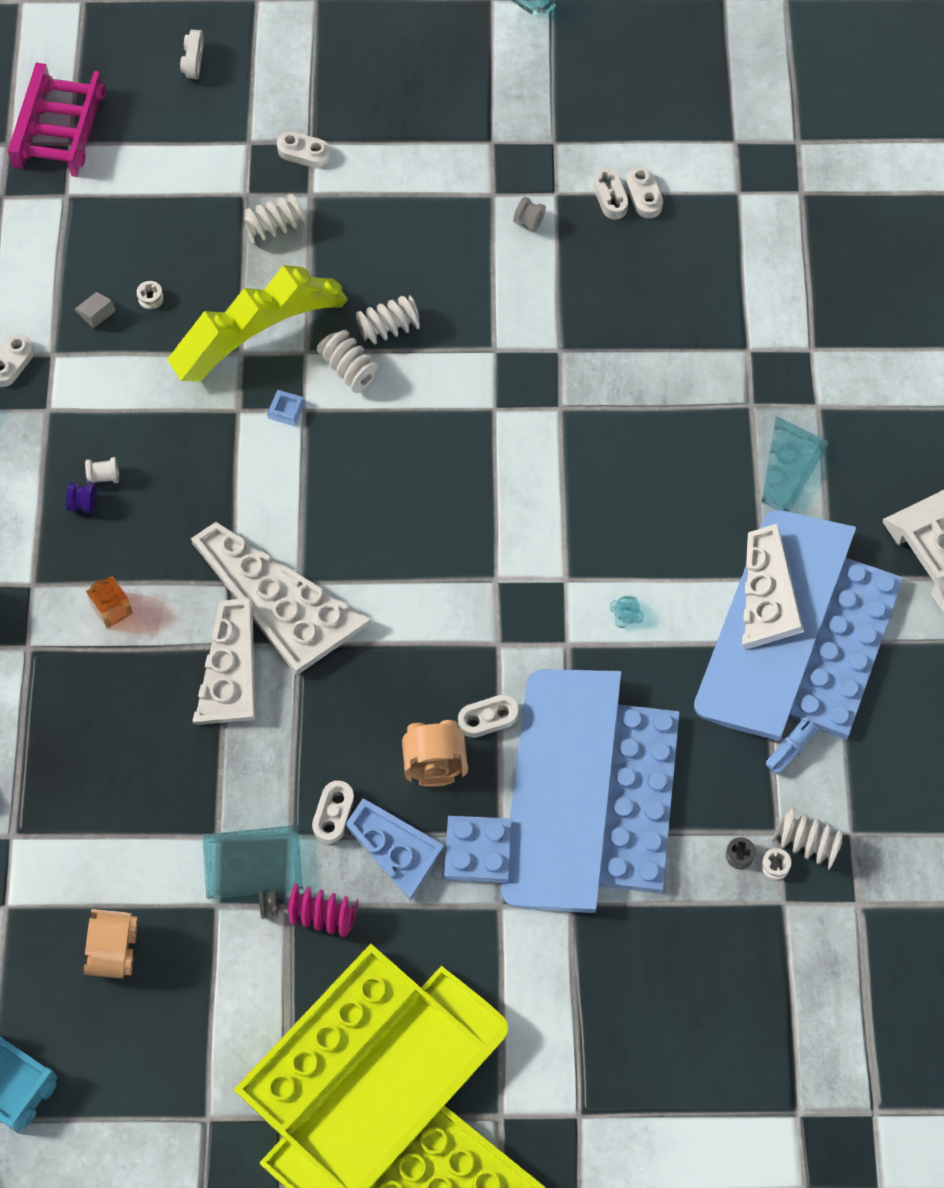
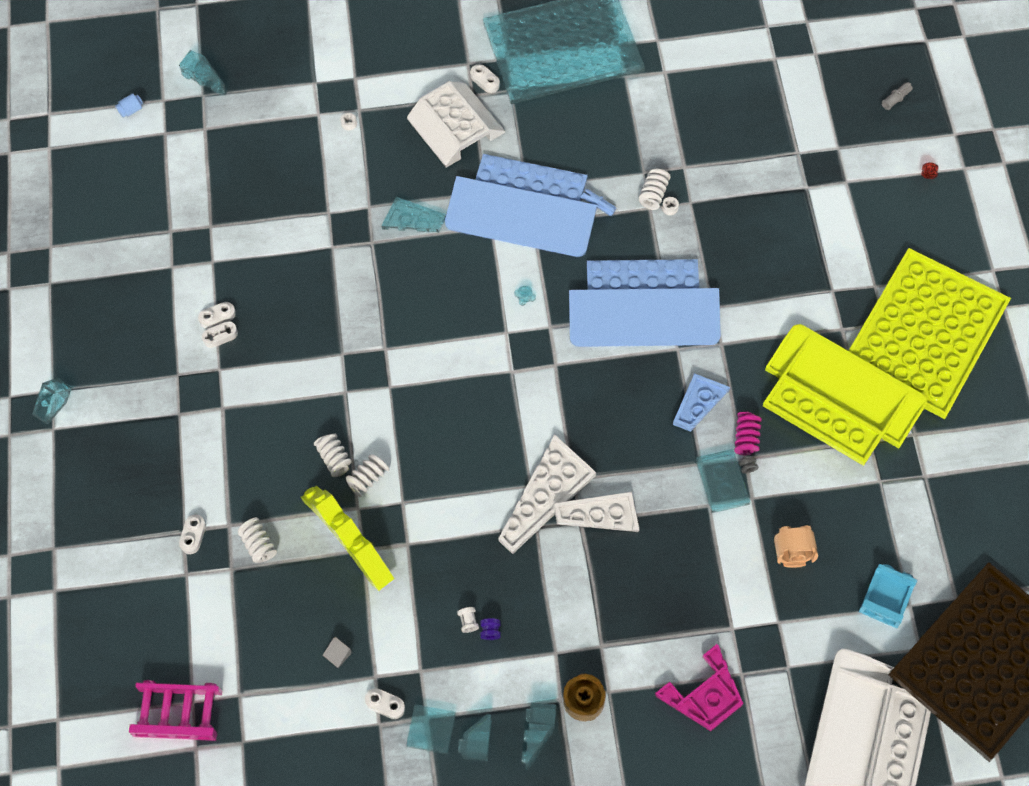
camera: 95 degrees left, 0 degrees up
clear orange brick [86,576,133,629] -> none
white bush [137,281,164,309] -> none
white plate [180,29,204,79] -> none
light blue tile [267,390,306,426] -> none
white plate [312,781,354,844] -> none
light nougat brick [402,720,468,787] -> none
light blue plate [444,816,512,883] -> none
white plate [458,695,519,738] -> none
light grey wheel [513,197,546,231] -> none
dark grey bush [726,837,756,869] -> none
white wing [742,524,804,650] -> none

